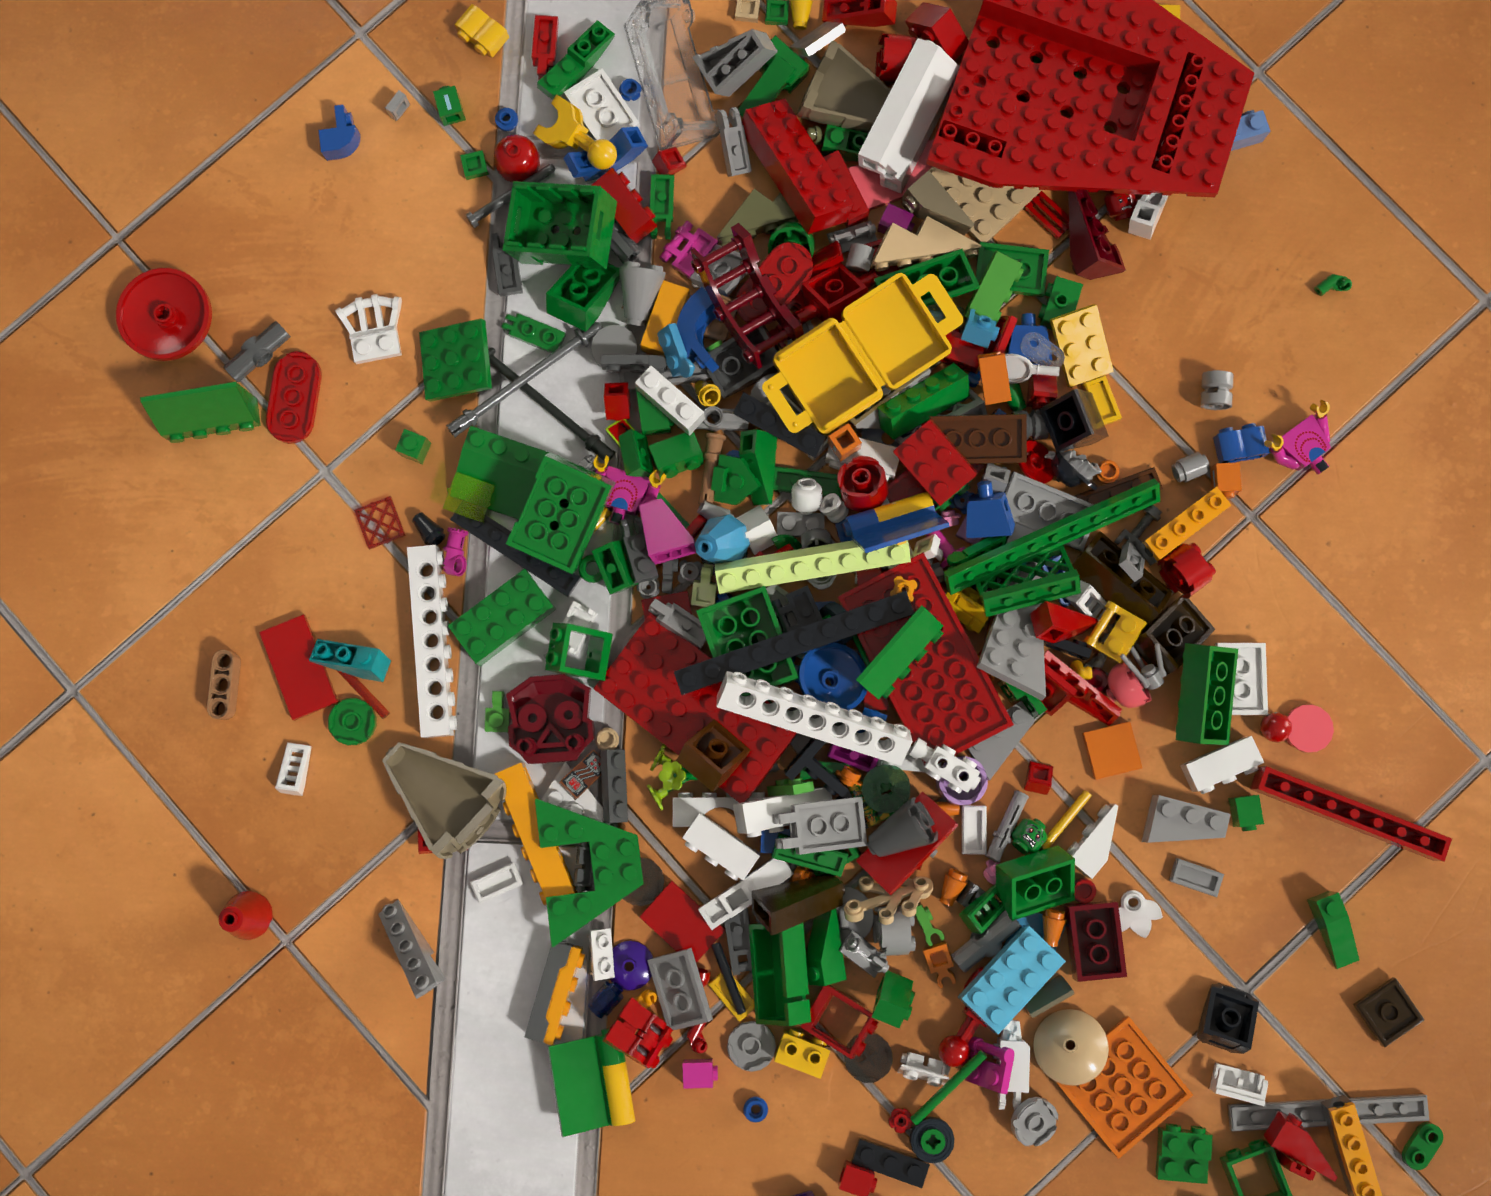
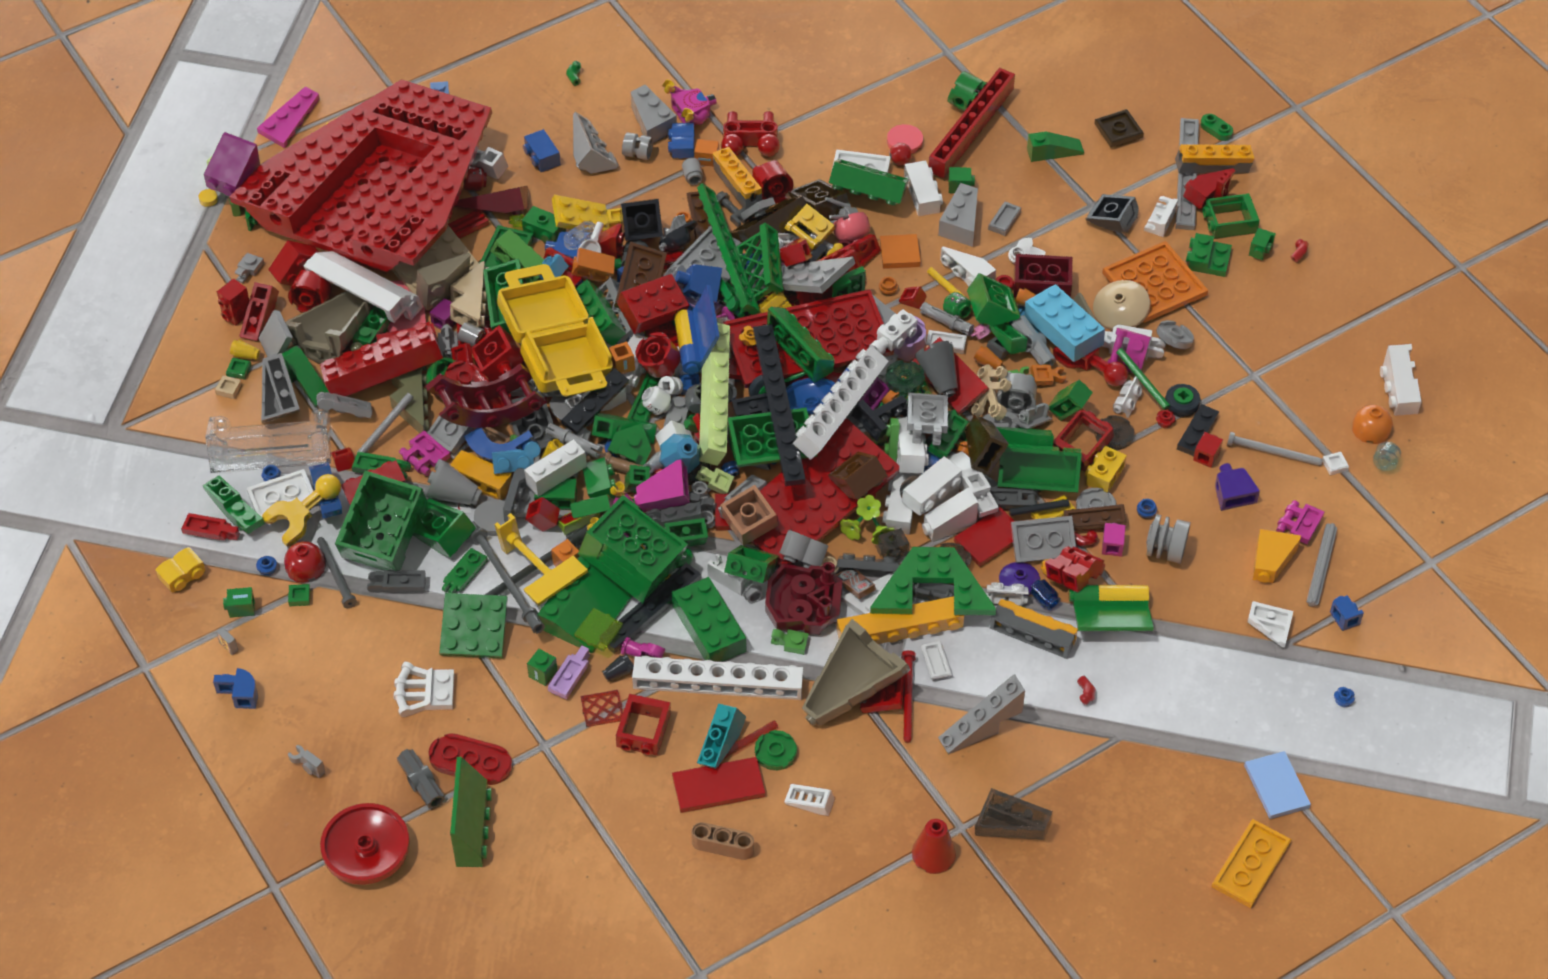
camera: 85 degrees left, 30 degrees down
none -> light grey plate [288,745,325,778]
none -> light grey bar [357,393,414,453]
none -> yellow piece [494,513,588,606]
none -> clear neon green plate [508,214,524,227]
none -> blue brick [523,129,561,172]
none -> light grey pin [546,423,603,458]
none -> lavender hinge [548,646,590,699]
none -> orange brick [551,539,580,567]
none -> light grey wedge [573,112,619,174]
none -> red window [616,694,671,756]
none -> green brick [624,465,650,493]
none -> light grey wedge [630,85,677,143]
none -> nougat brick [720,485,778,546]
none -> red piece [721,111,780,157]
none -> light grey brick [780,530,828,568]
none -> clear smoke brick [876,528,909,560]
none -> orange plate [879,277,898,294]
none -> red bar [901,650,916,743]
none -> white slope [922,487,978,542]
none -> green brick [947,71,987,112]
none -> clear smoke wedge [975,788,1053,840]
none -> reddish brown tile [1063,504,1127,531]
none -> red arm [1077,675,1096,705]
none -> light grey wheel [1146,514,1191,563]

